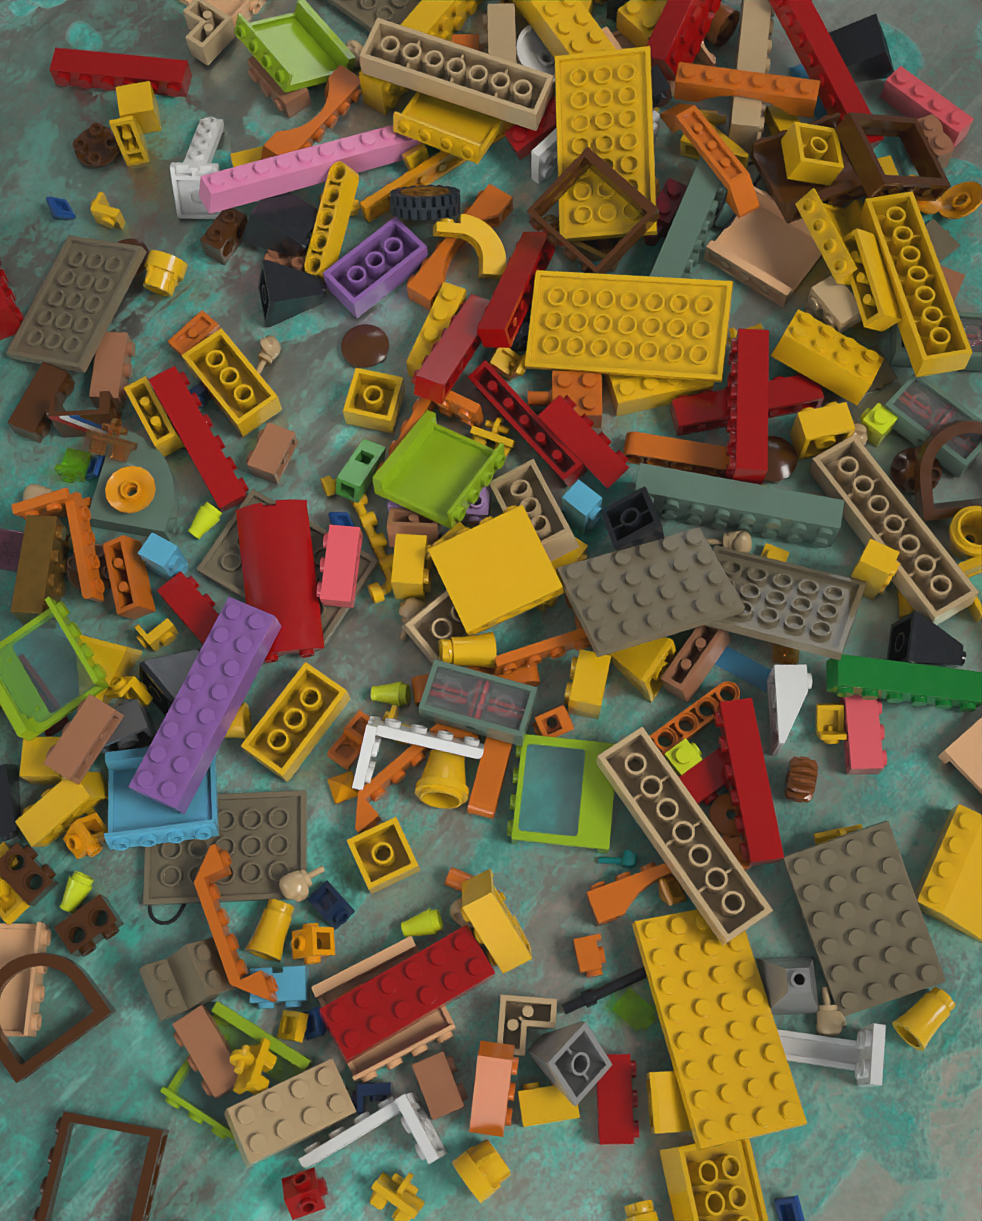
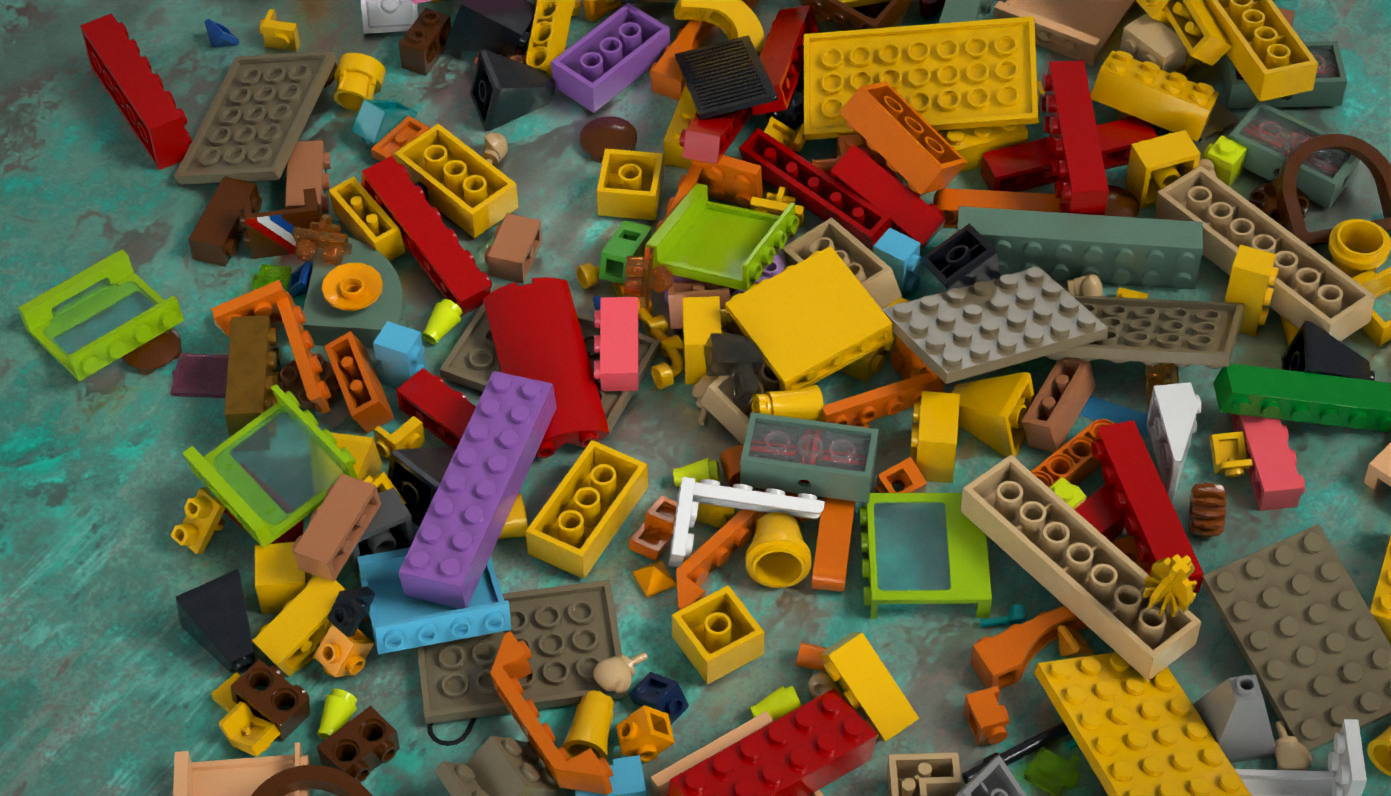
camera: 10 degrees left, 20 degrees down
none -> black bracket [327,586,376,637]
none -> teal arch [352,99,418,146]
none -> clear orange hips [624,248,674,309]
none -> black window [674,35,778,120]
none -> clear smoke brick [704,333,764,405]
none -> orange brick [840,81,967,195]
none -> yellow piece [1142,554,1197,618]

